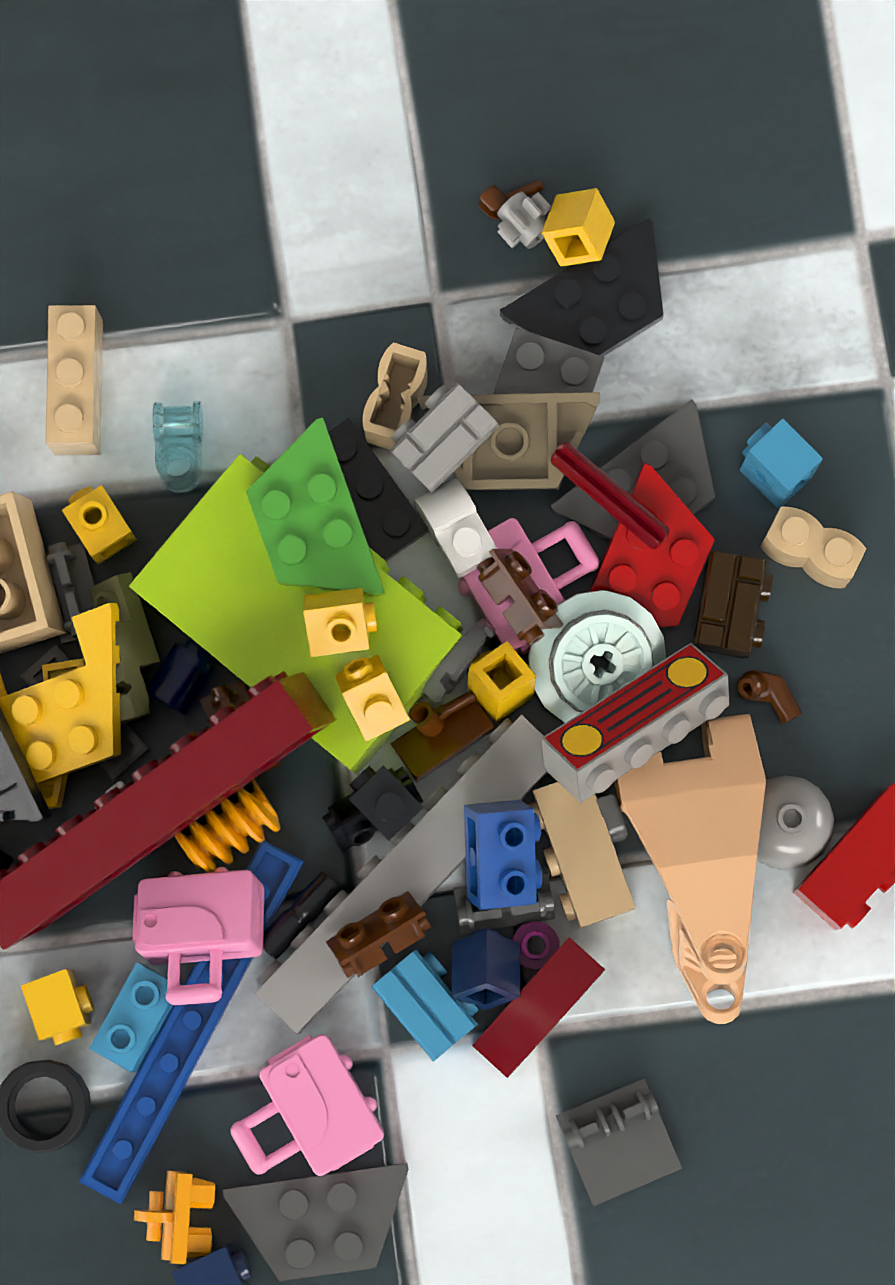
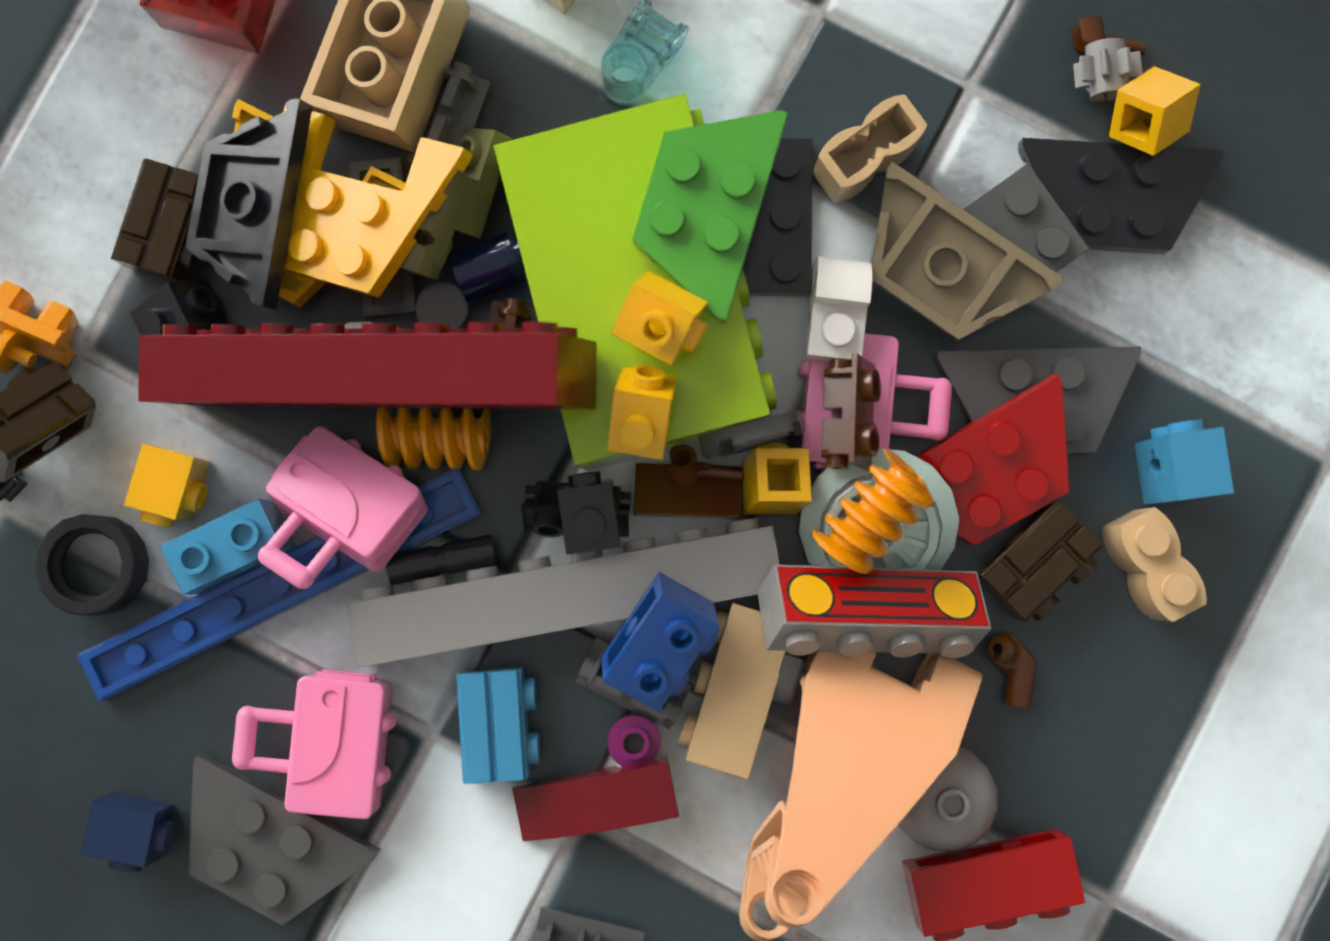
camera: 35 degrees right, 5 degrees up
yellow brick [62,485,137,565] -> none
light orange hips [134,1170,215,1264] -> none
reddish brown hinge [325,891,431,978] -> none
light grey brick [390,383,499,493] -> none
dark blue brick [452,929,520,1010] -> none
dark red axle [550,442,670,549] -> none
none -> dark grey tile [416,282,470,328]
none -> light orange piece [812,450,934,574]

